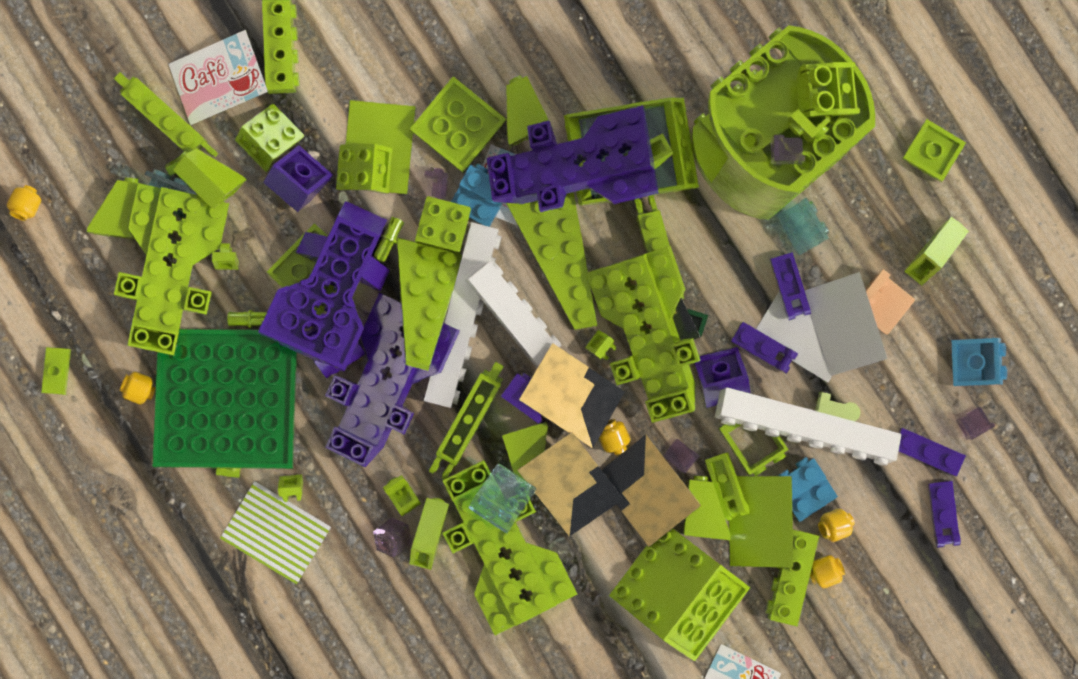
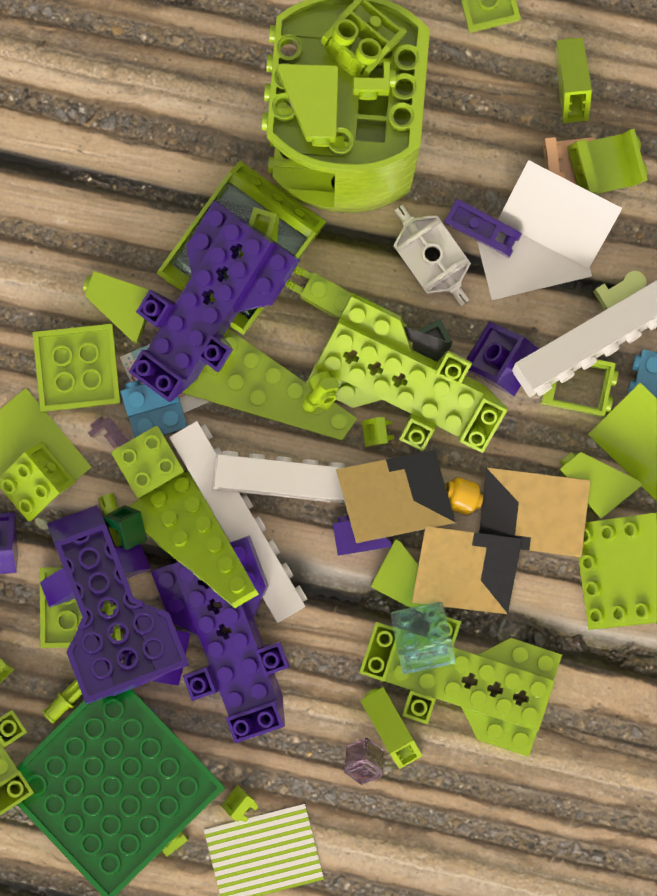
camera: 50 degrees left, 0 degrees up
yellow head [119,371,156,405] -> none
lime bracket [383,475,421,517] -> none
lime hinge [429,362,504,480] -> none
panel [663,439,699,474] -> none
lime plate [705,452,750,521] -> none
dark purple plate [731,322,798,374] -> none
panel [771,135,805,164] -> none
clear light blue bracket [777,198,829,256] -> none
none -> dark green panel [104,505,147,550]
none -> lime slope [278,64,338,147]
none -> lime plate [302,372,339,412]
none -> white plate [393,205,471,307]
none -> lime panel [567,129,648,195]

